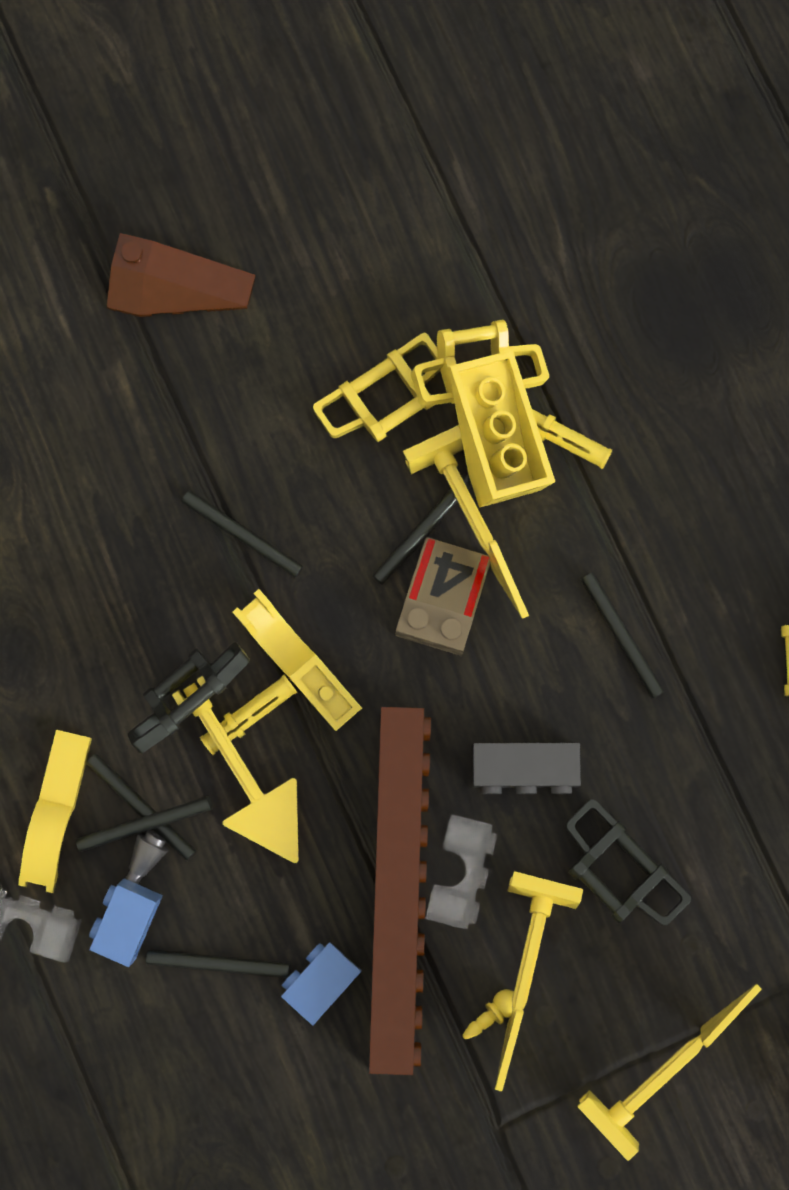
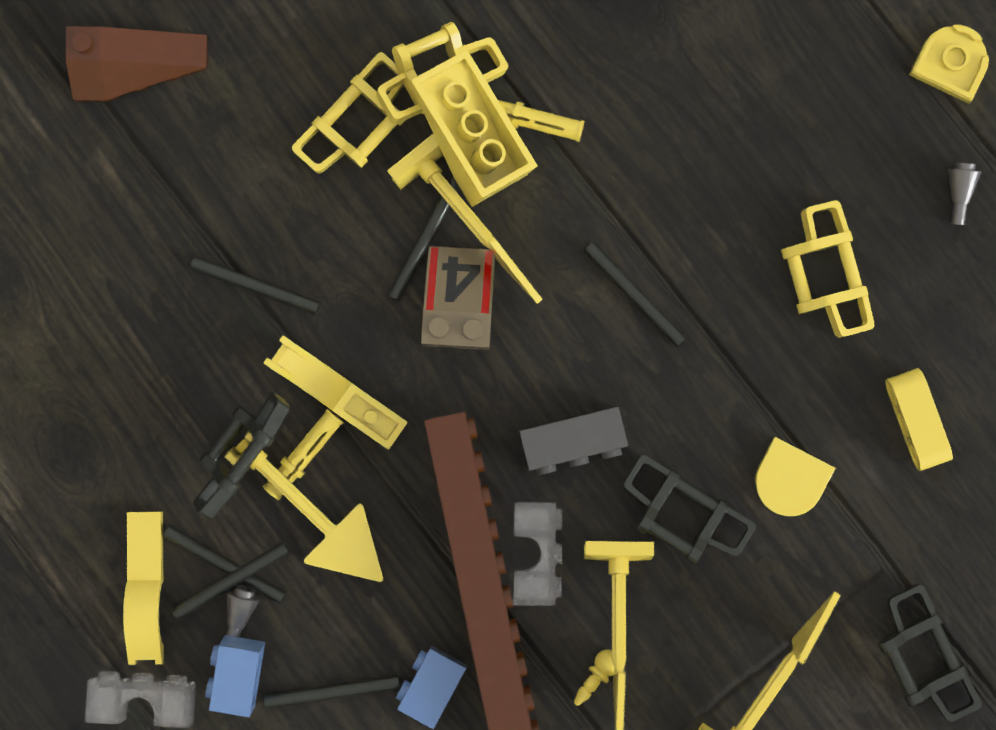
camera: 10 degrees left, 5 degrees up
none -> light yellow tile [755,437,835,516]

